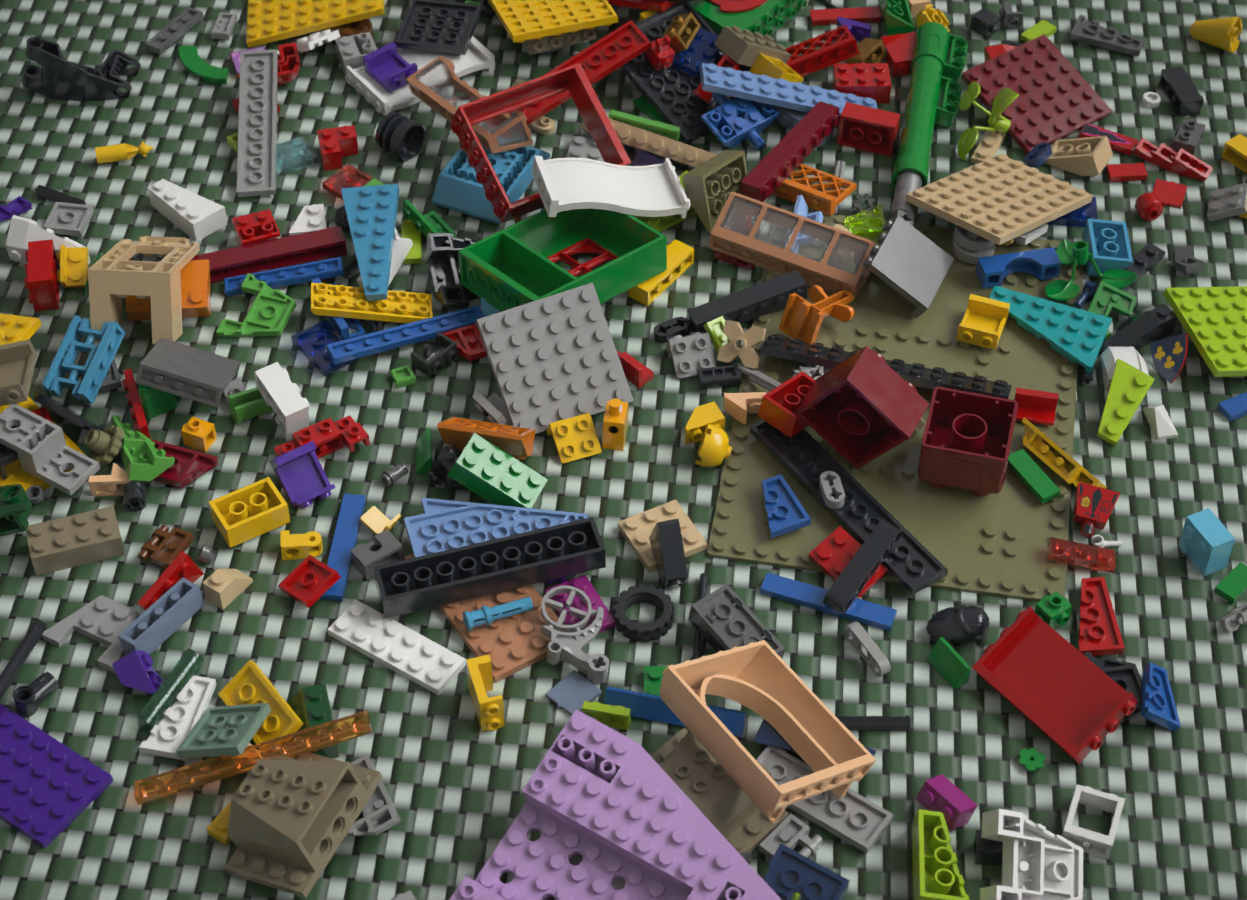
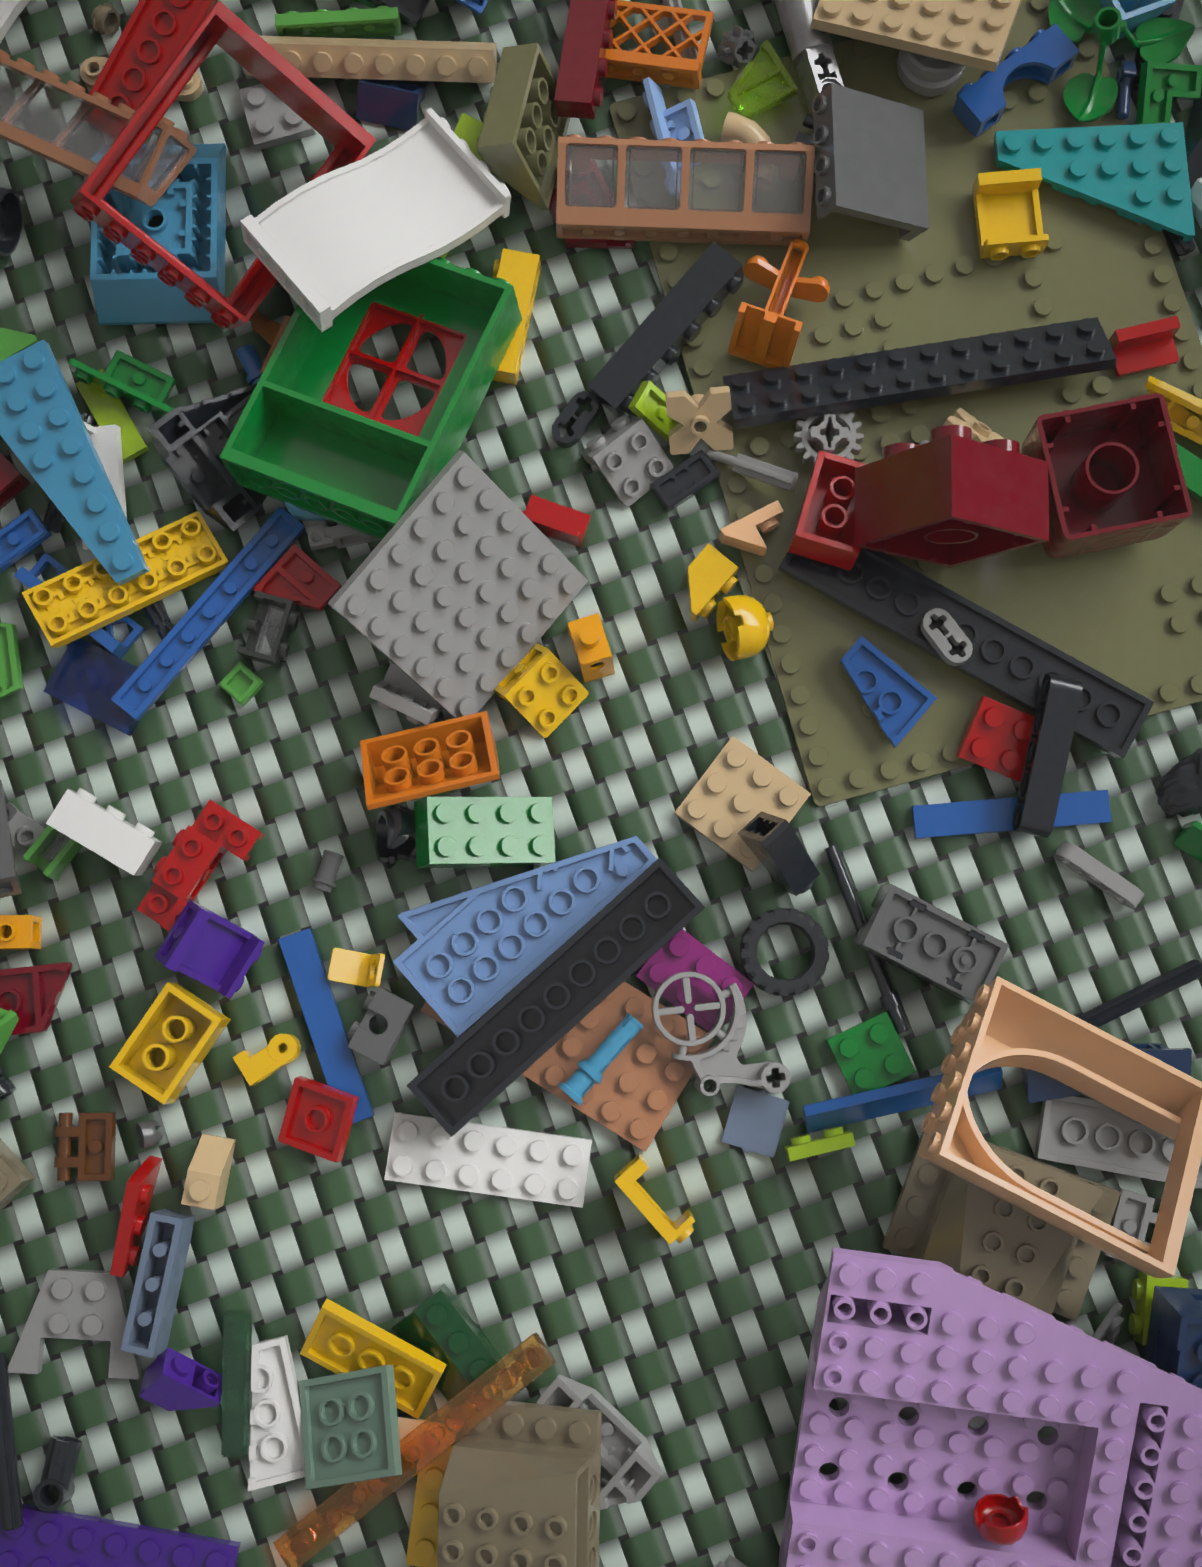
camera: 20 degrees left, 35 degrees up
green slope [416,428,433,474] -> none

